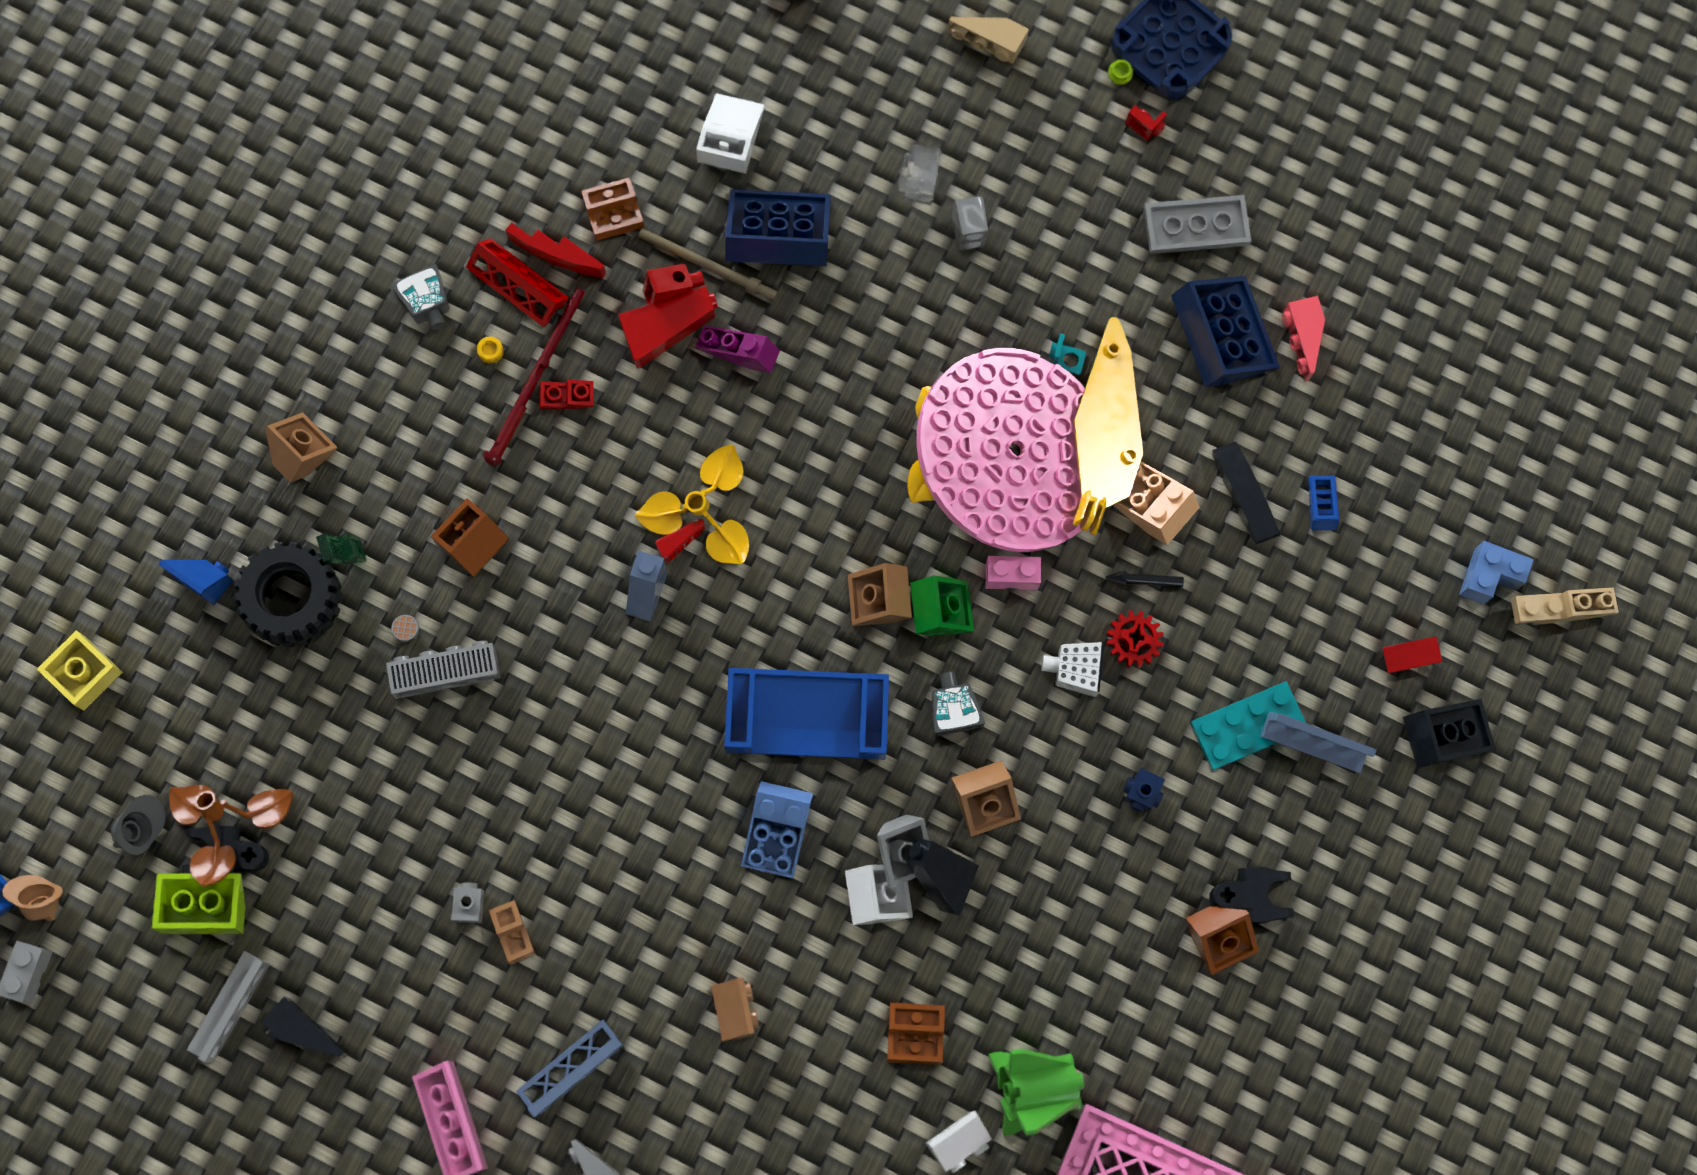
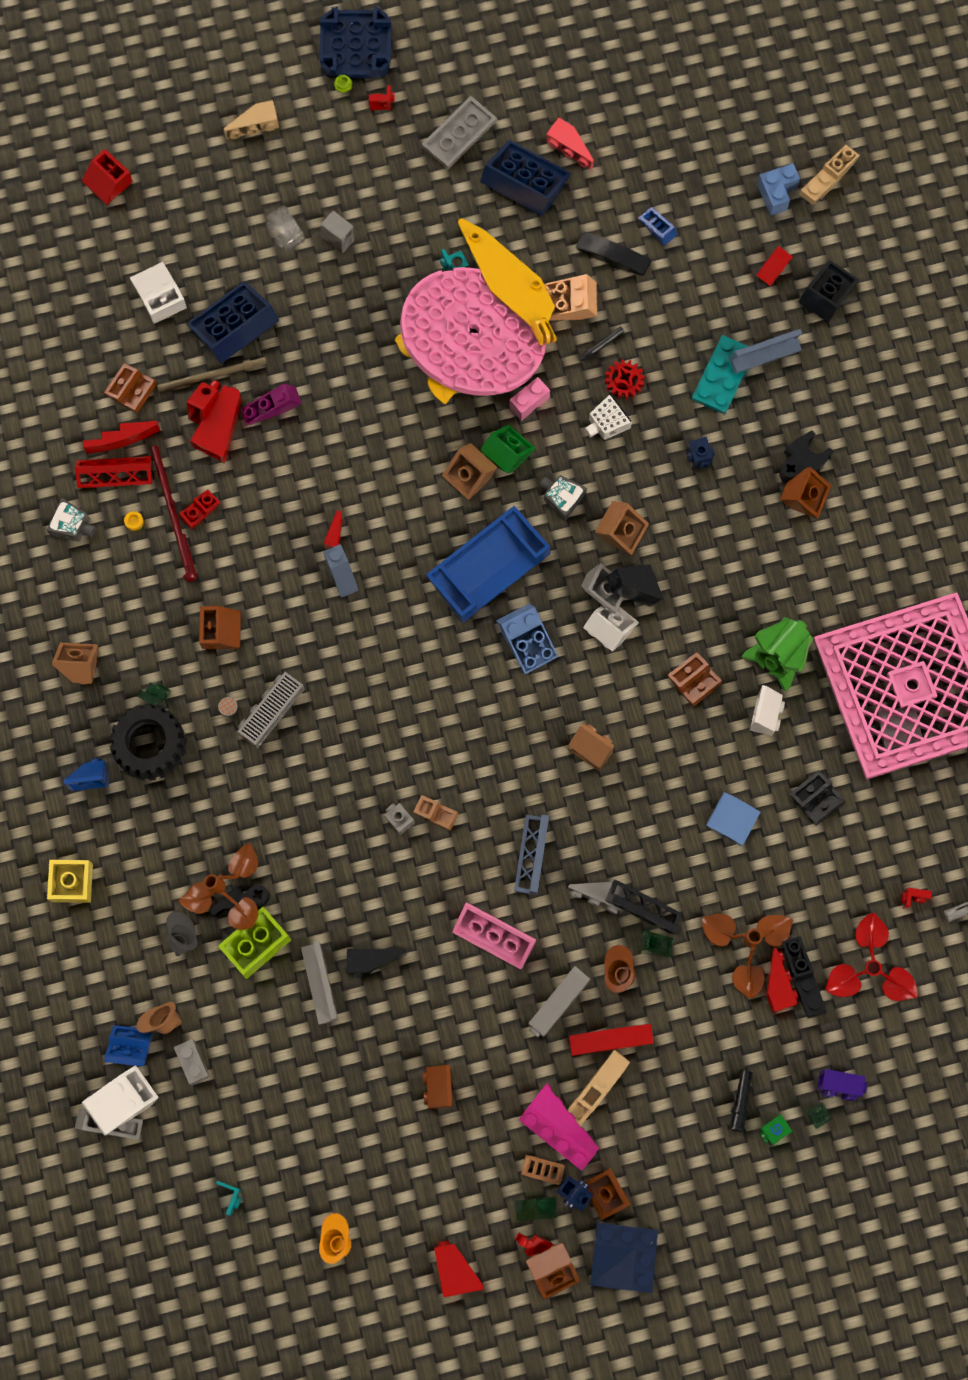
camera: 35 degrees left, 0 degrees up
yellow plant [635,444,749,565] -> none

